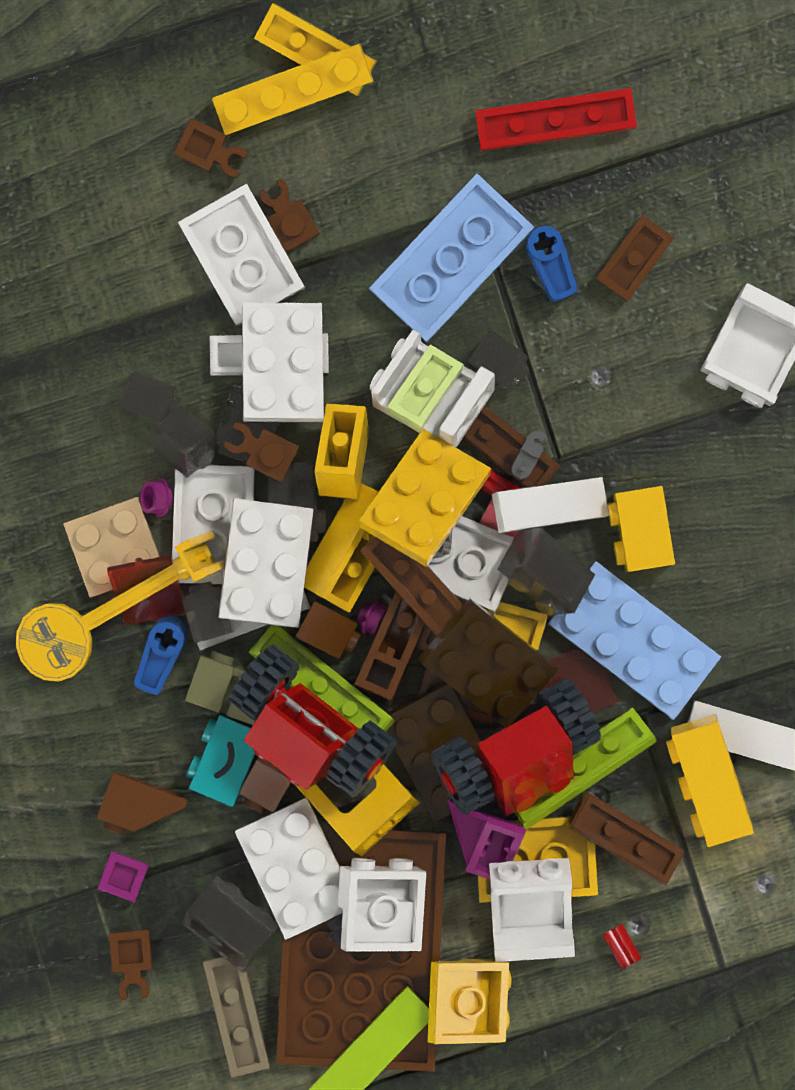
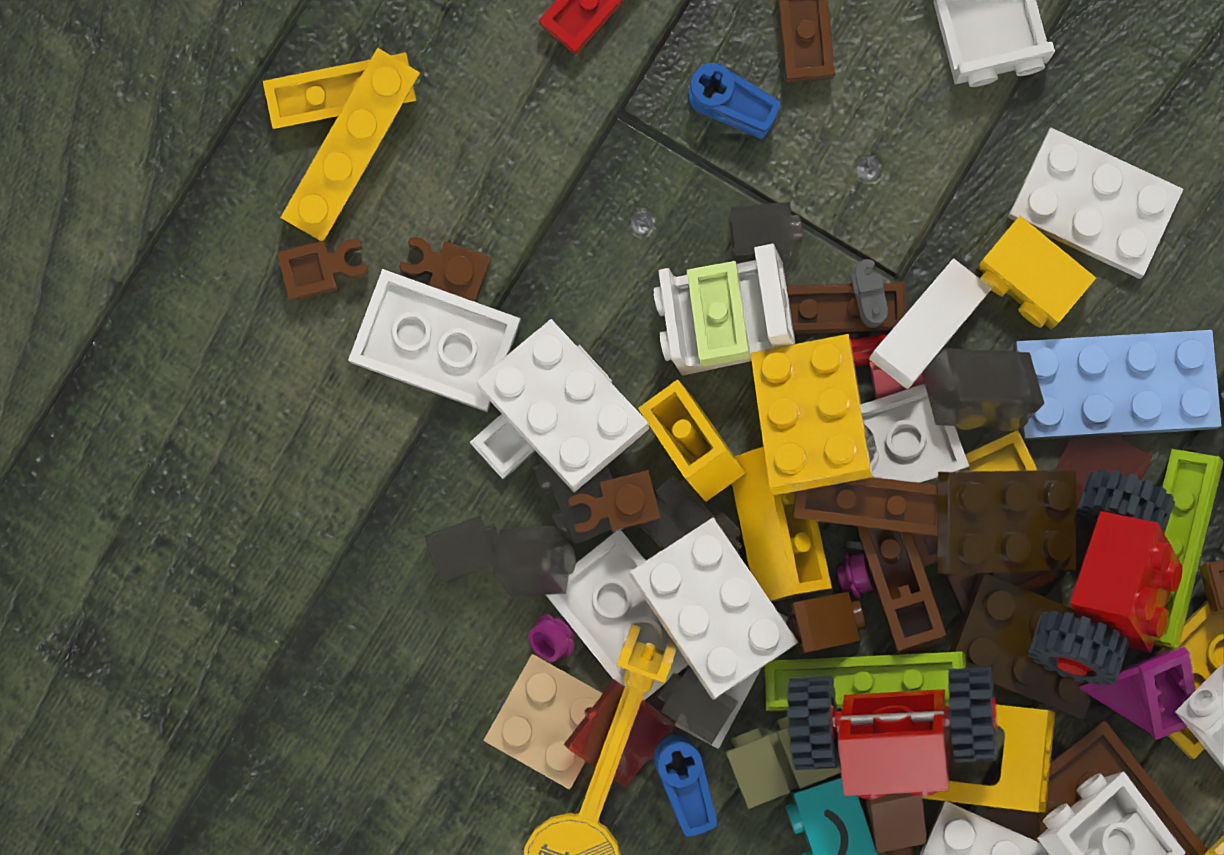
camera: 40 degrees left, 5 degrees down
light blue plate [369,174,534,343] -> none
none -> white plate [1008,128,1183,279]

